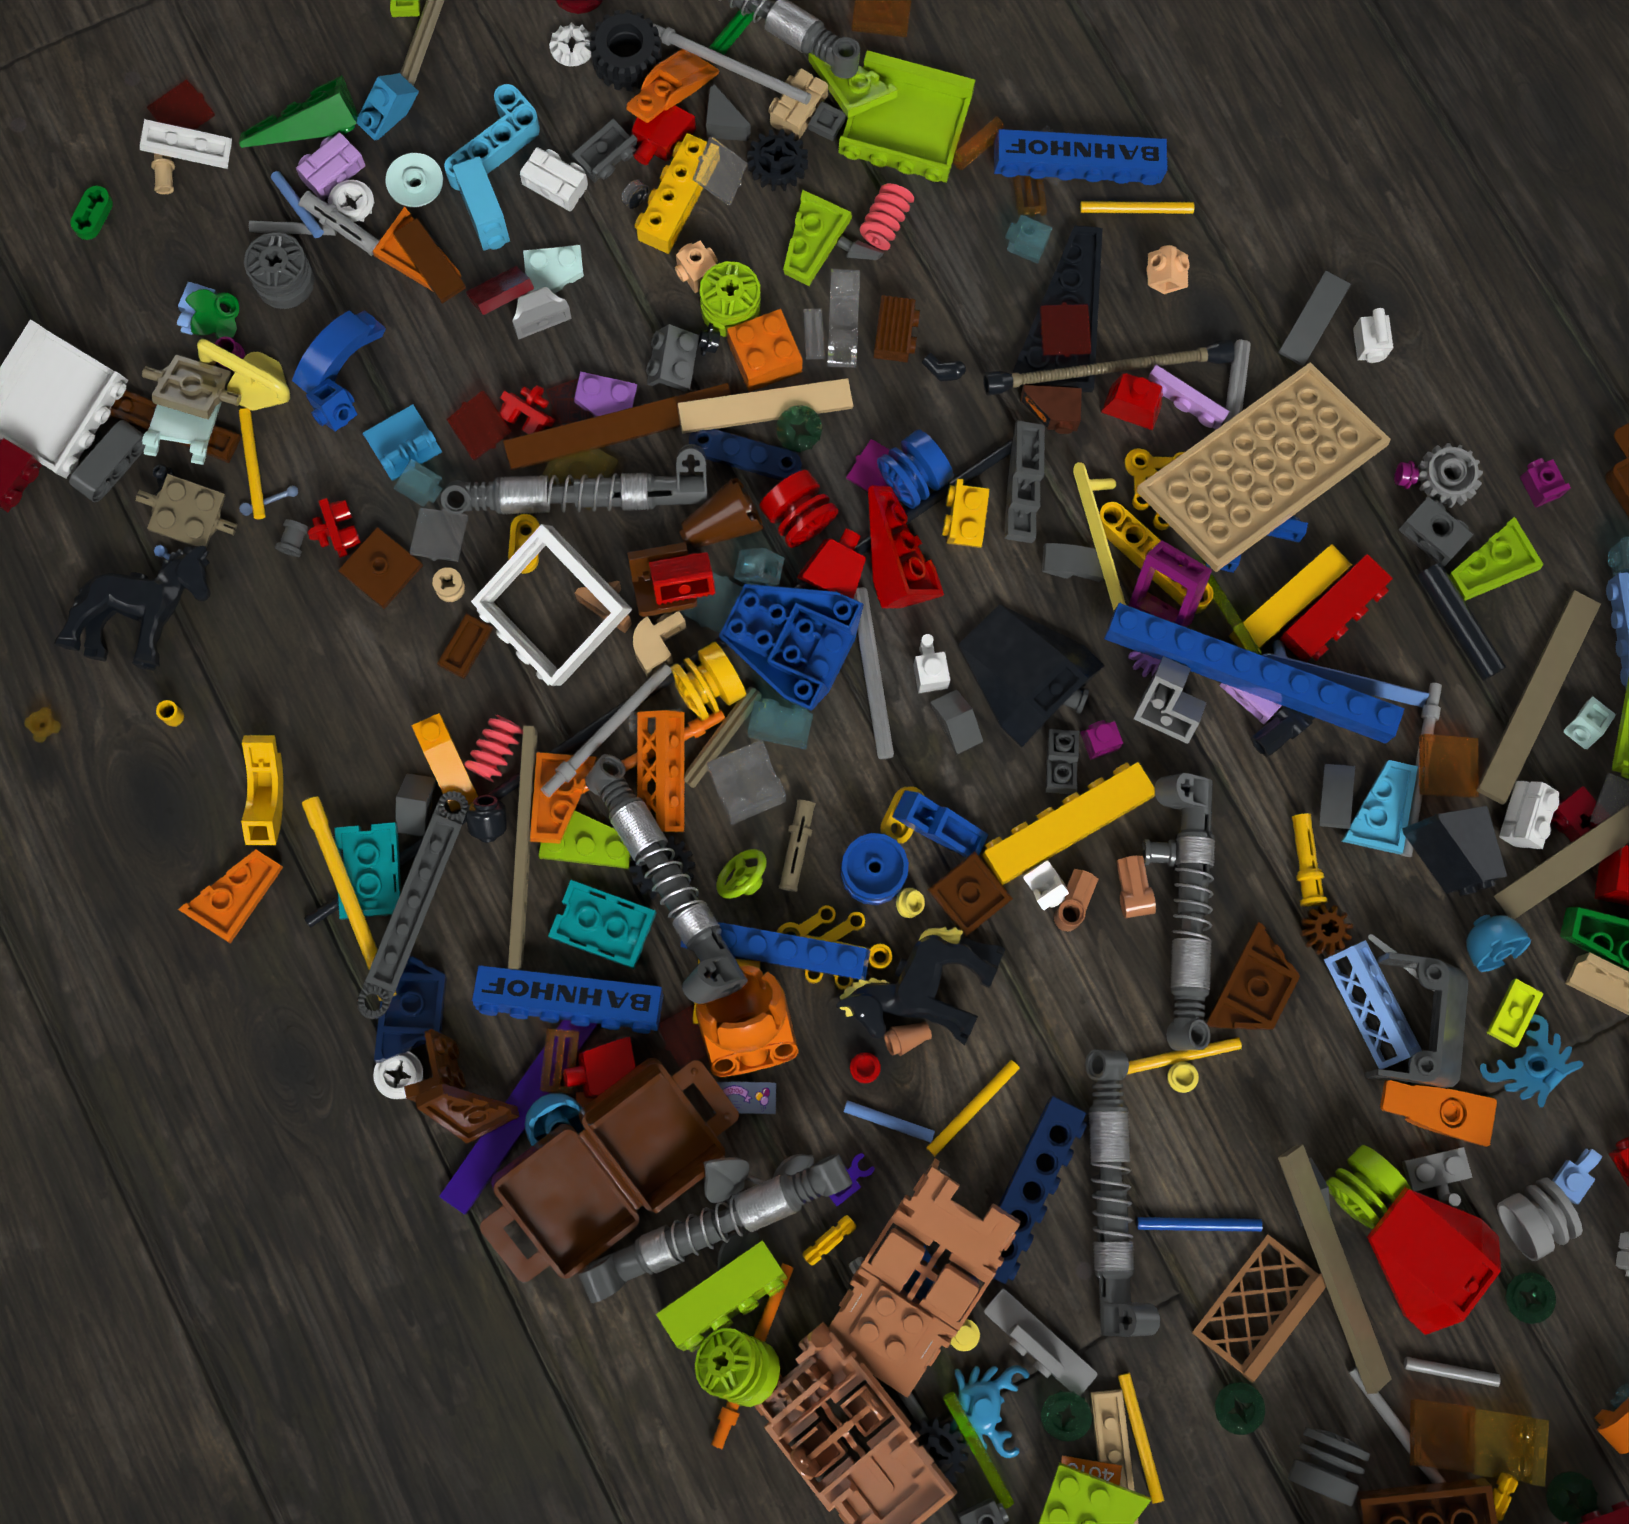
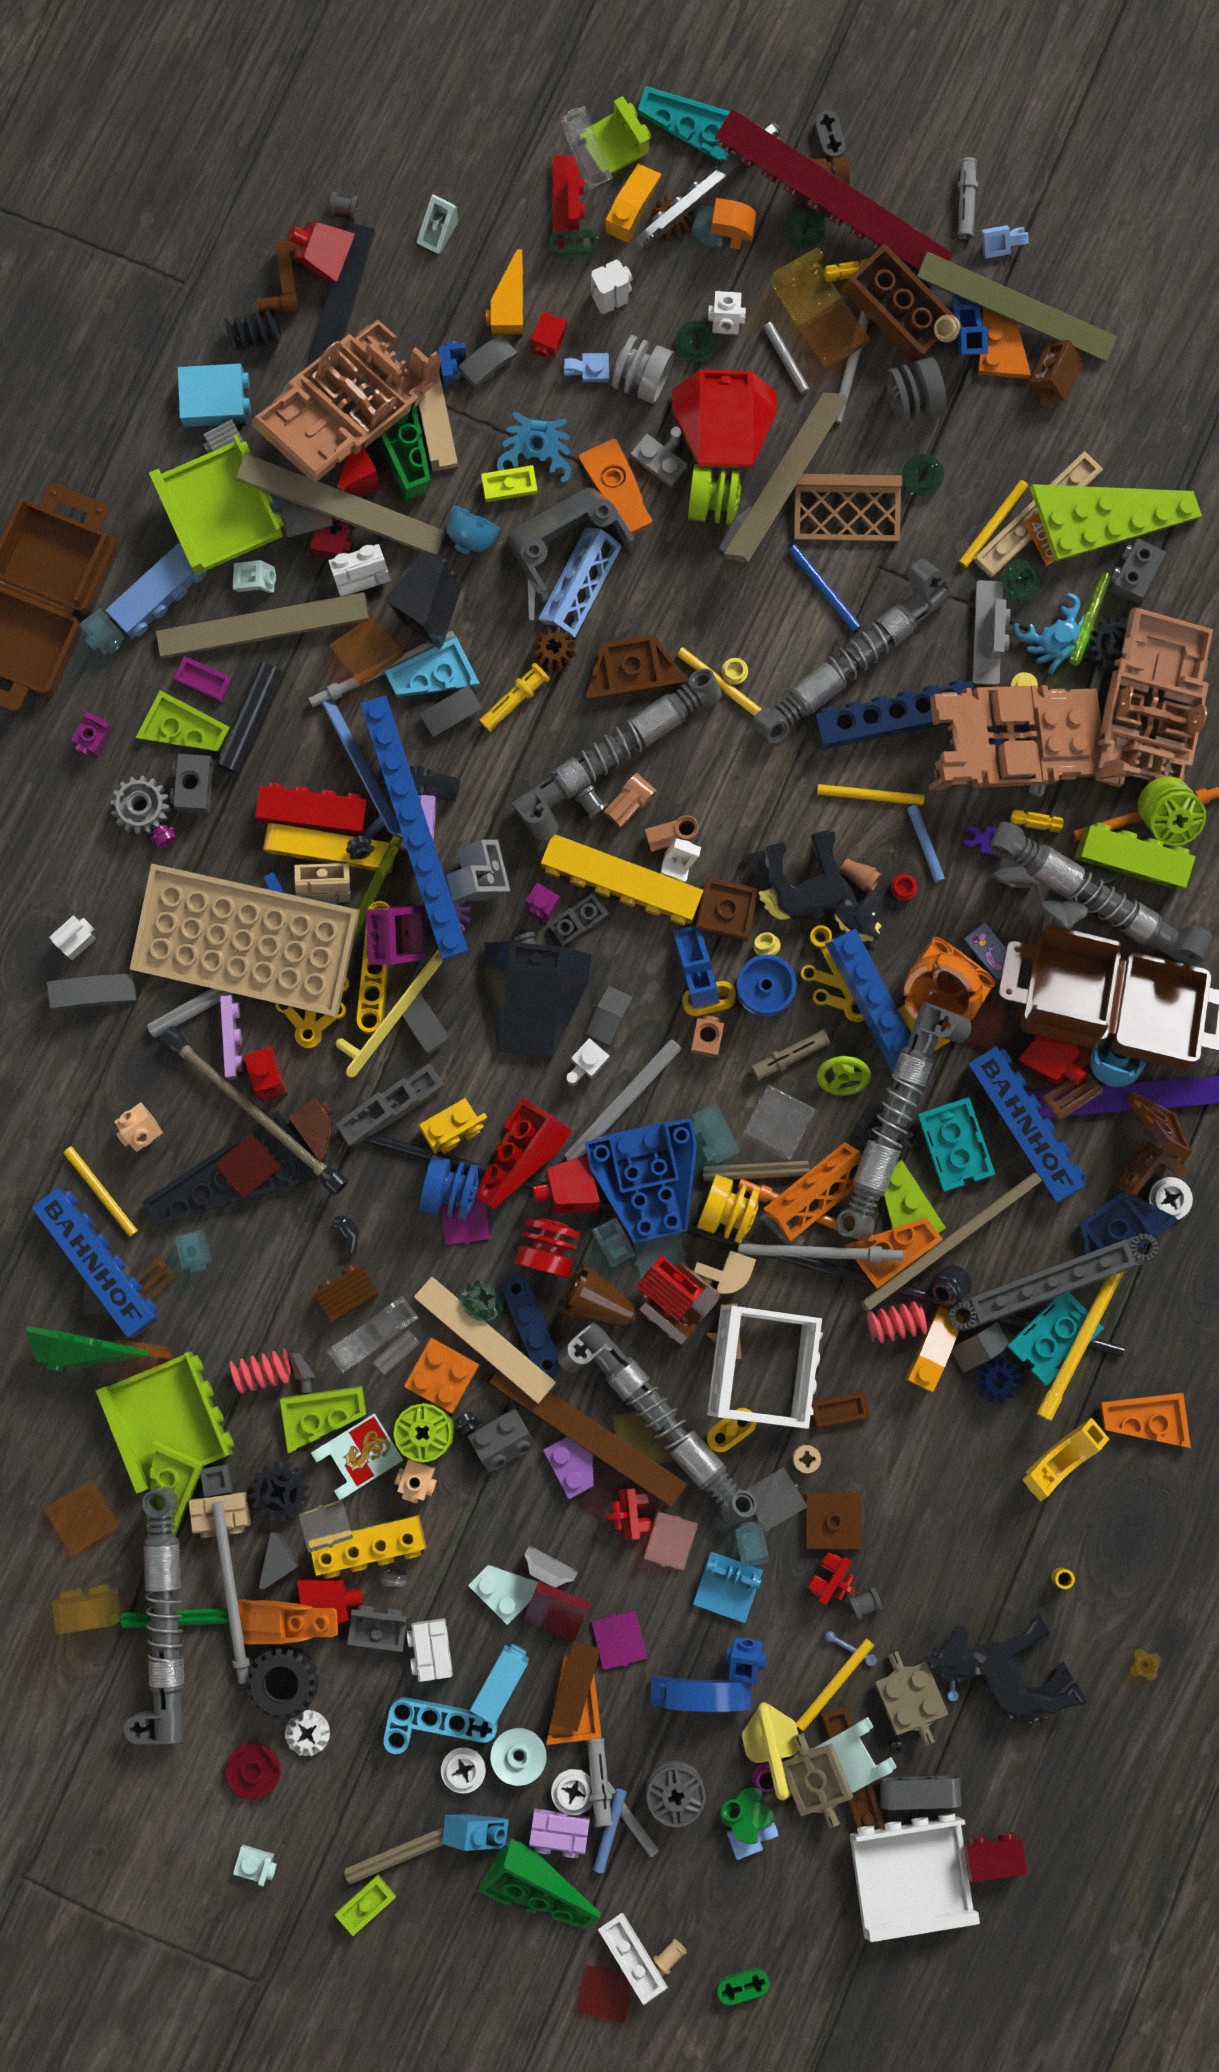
camera: 125 degrees left, 5 degrees up
none -> green wedge [26,1326,150,1372]
none -> magenta tile [173,656,233,703]
none -> tan brick [295,863,351,903]
none -> flag [311,1413,403,1500]
none -> black plate [346,835,375,860]
none -> white gear [441,1747,486,1793]
none -> magenta piece [592,1610,648,1670]
none -> nougat brick [690,1015,724,1058]
none -> white brick [708,291,746,335]
none -> clear blue gear [974,1357,1021,1404]

